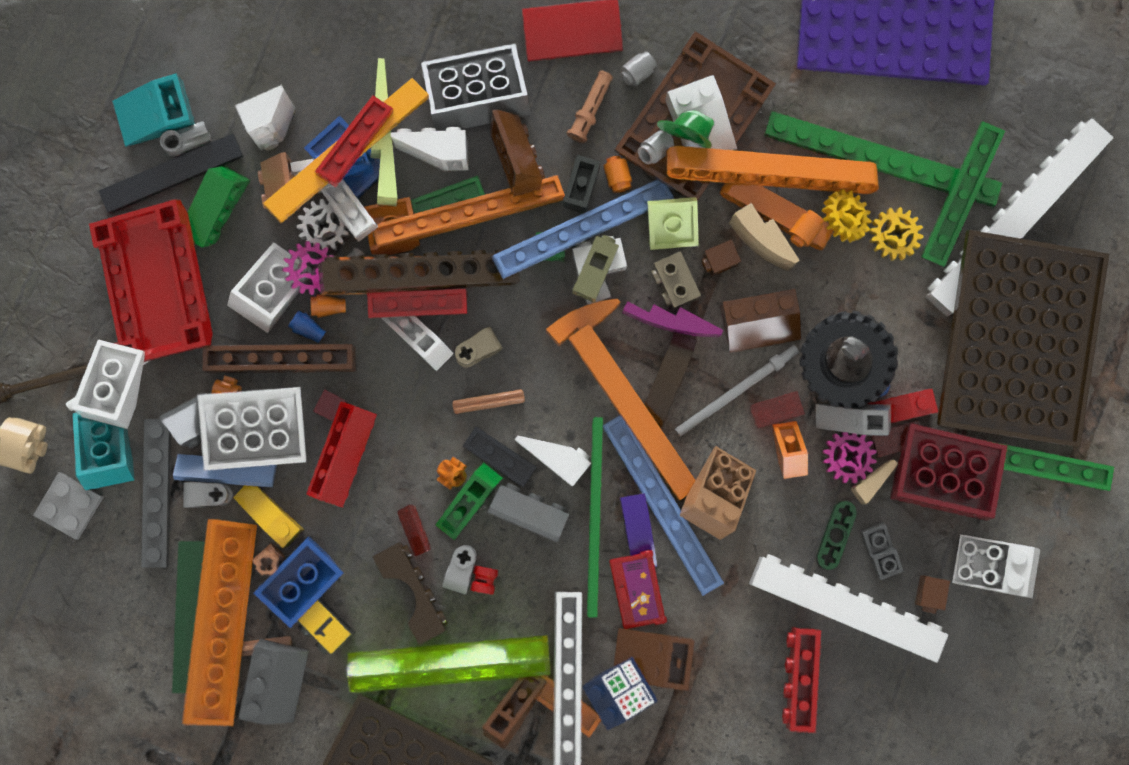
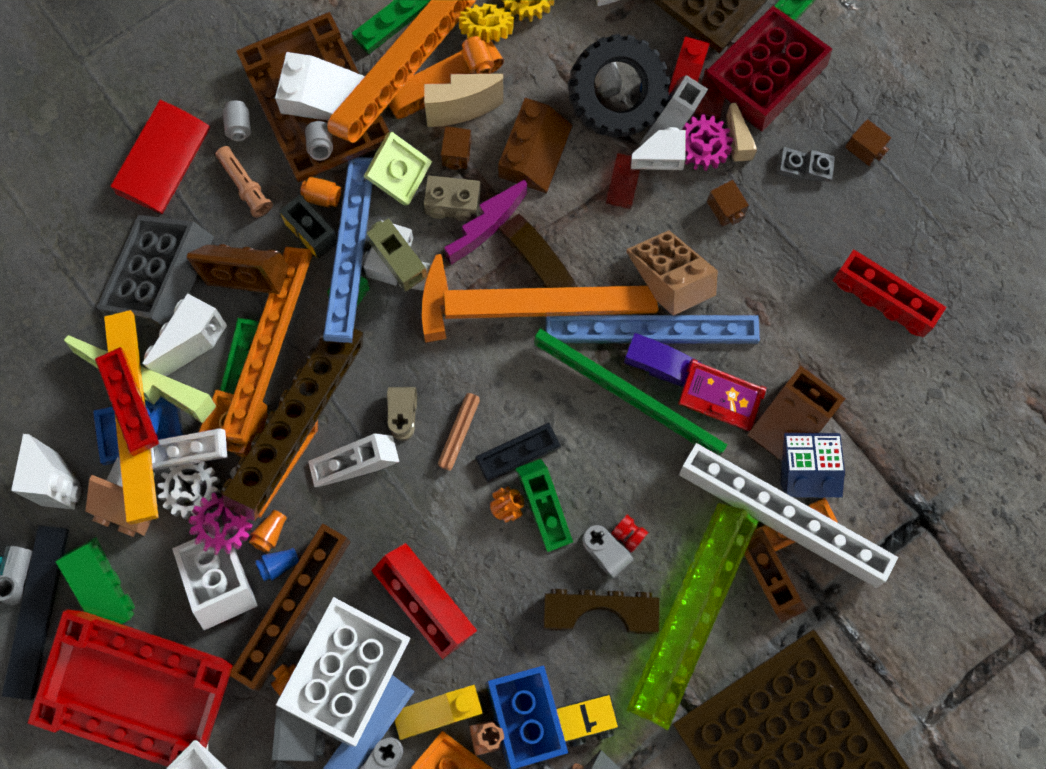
camera: 55 degrees left, 10 degrees down
dark red tile [313,389,347,421] -> none
red fence [367,289,468,318] -> none
clear red slope [397,504,432,556] -> none
dark grey slope [488,483,569,542] -> none
white slope [515,436,591,487] -> none
green piece [657,110,714,148] -> none
light grey bar [675,345,799,437] -> none
white brick [749,554,948,662] -> none
orange slope [773,421,808,479] -> none
dark green beam [816,501,857,570] -> none
white slope [952,534,1040,598] -> none
none -> white slope [631,127,686,170]
none -> reddish brown brick [707,180,749,227]

